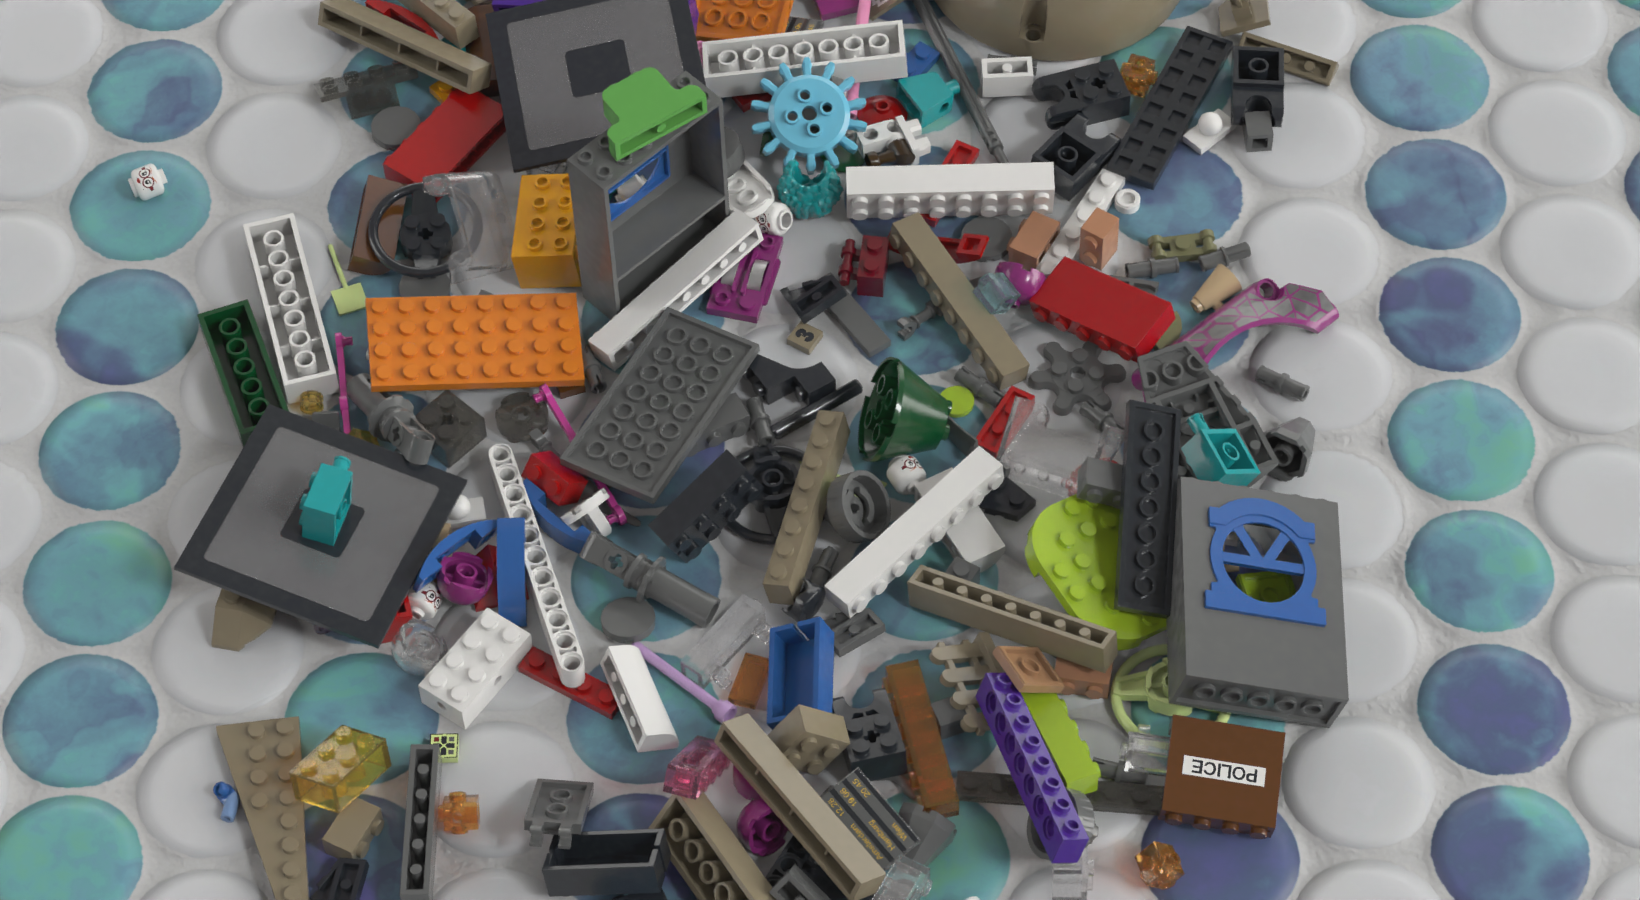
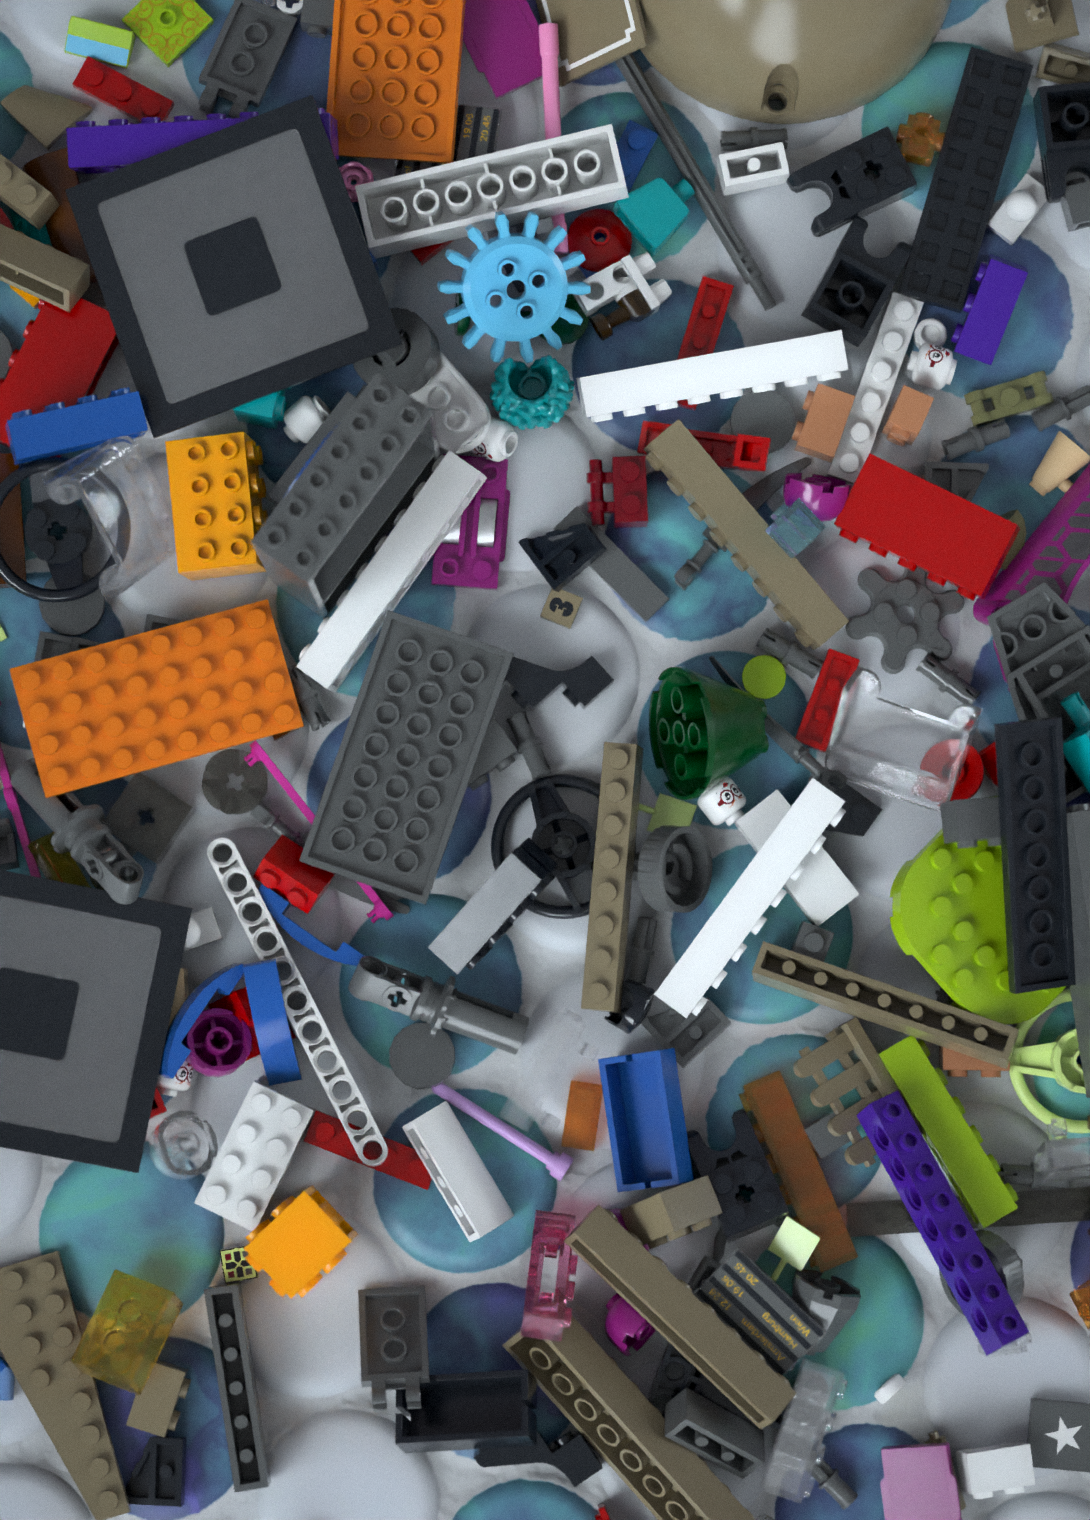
camera: 15 degrees left, 30 degrees up
teal brick [299,456,353,546] -> none
clear orange brick [438,791,480,834] -> none
white tile [559,488,612,537] -> none
bright green brick [602,67,707,161] -> none
black axle [770,379,863,440] -> none
medium nougat tile [992,646,1065,693] -> none
none -> blue piece [5,387,148,465]
none -> light orange brick [244,1185,358,1299]
none -> yellowish green piece [768,1216,821,1283]
none -> white head [907,343,957,390]
none -> dark purple wedge [951,254,1028,365]

